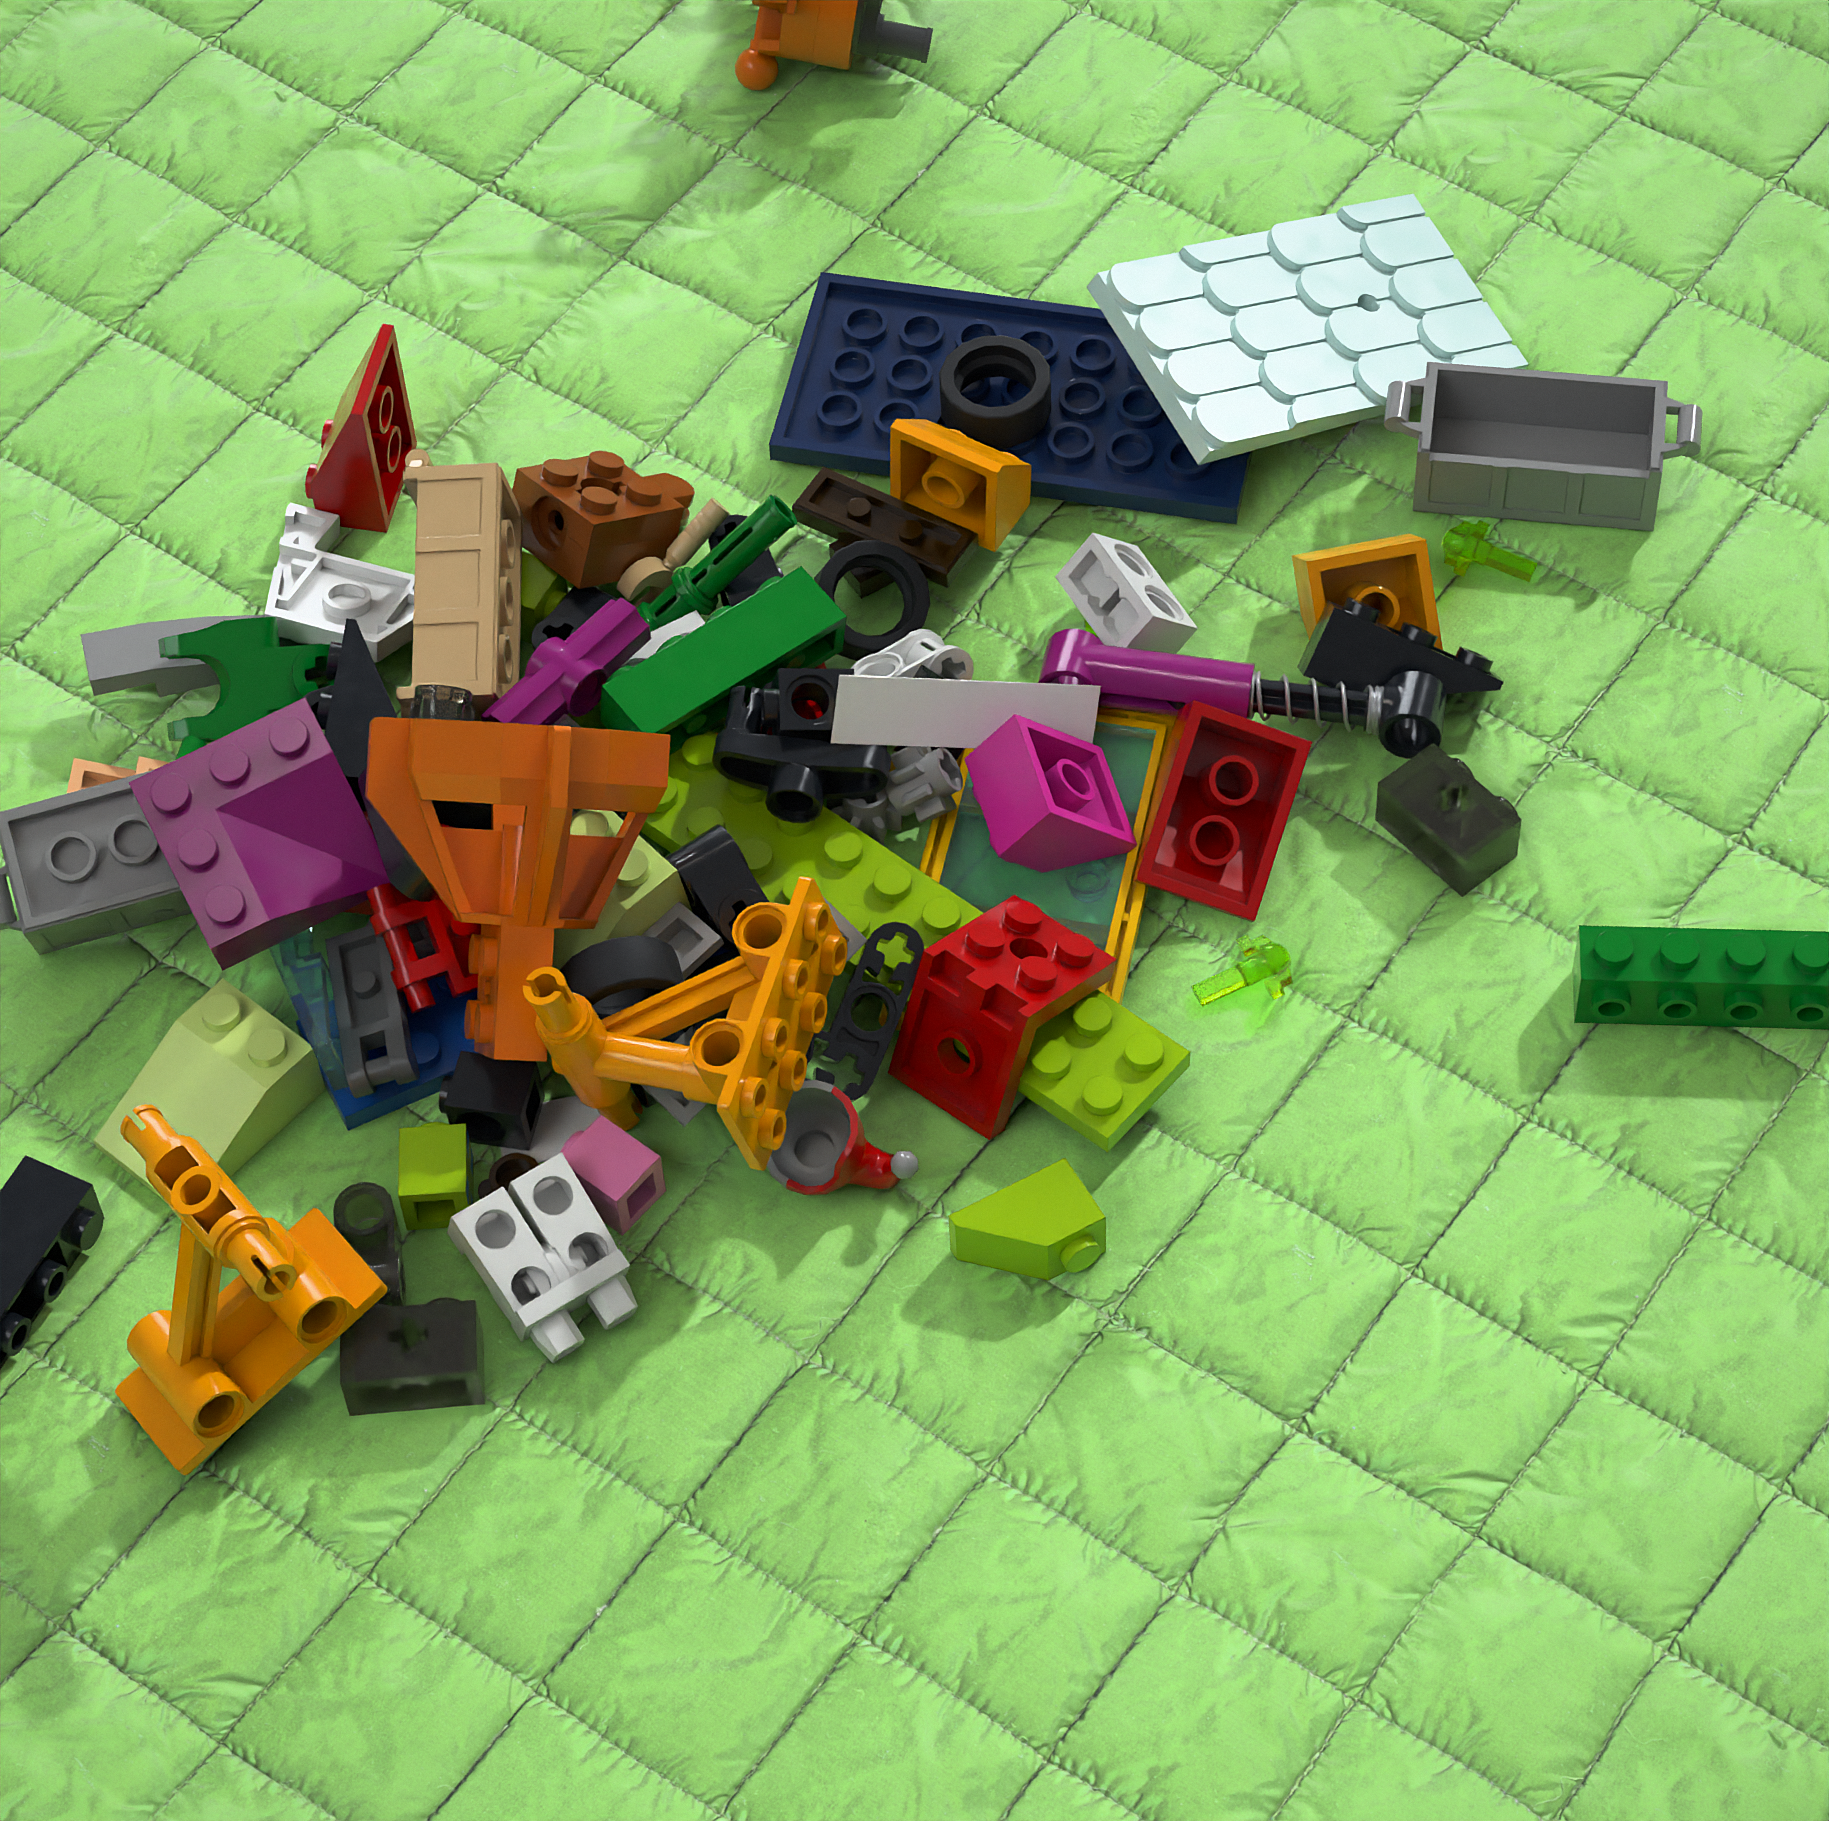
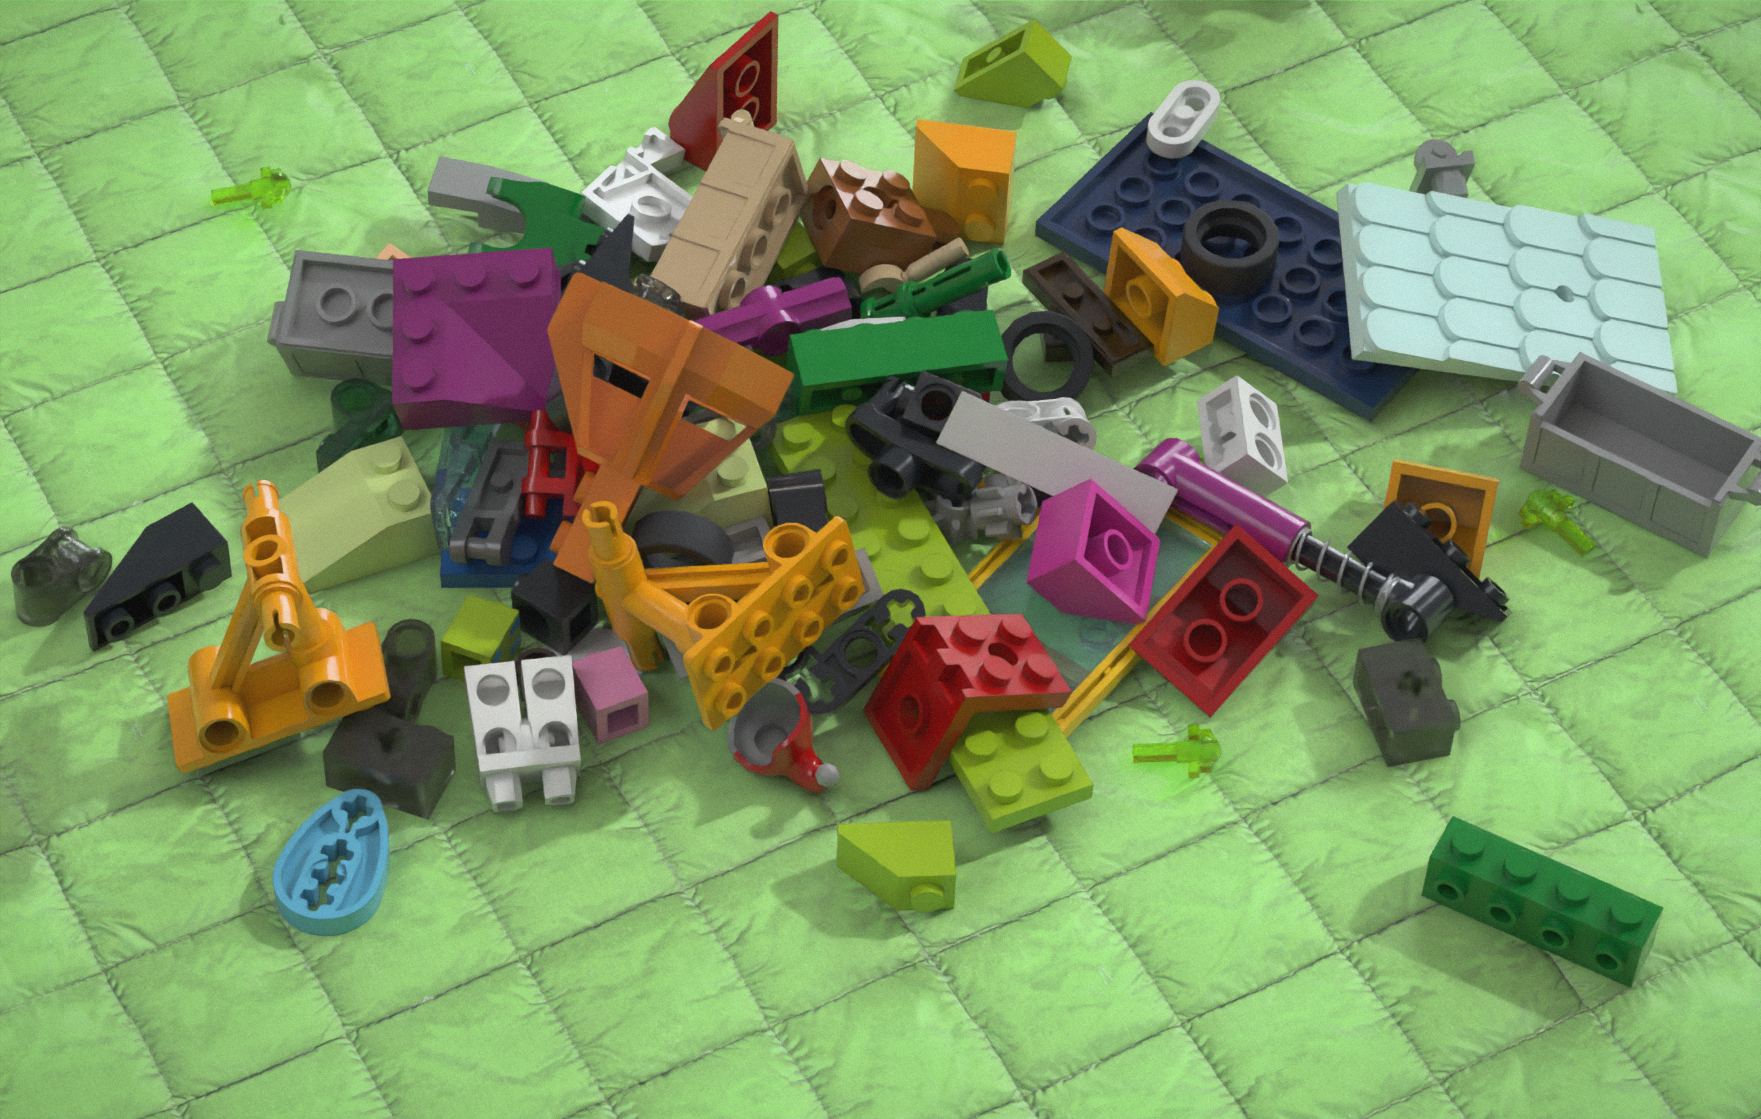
camera: 20 degrees right, 5 degrees down
none -> medium azure piece [272,789,390,936]
none -> clear green plate [316,378,404,473]
none -> light orange slope [912,119,1017,245]
none -> lime slope [954,19,1072,108]
none -> white plate [1147,80,1220,158]
none -> light grey hips [1409,139,1475,198]

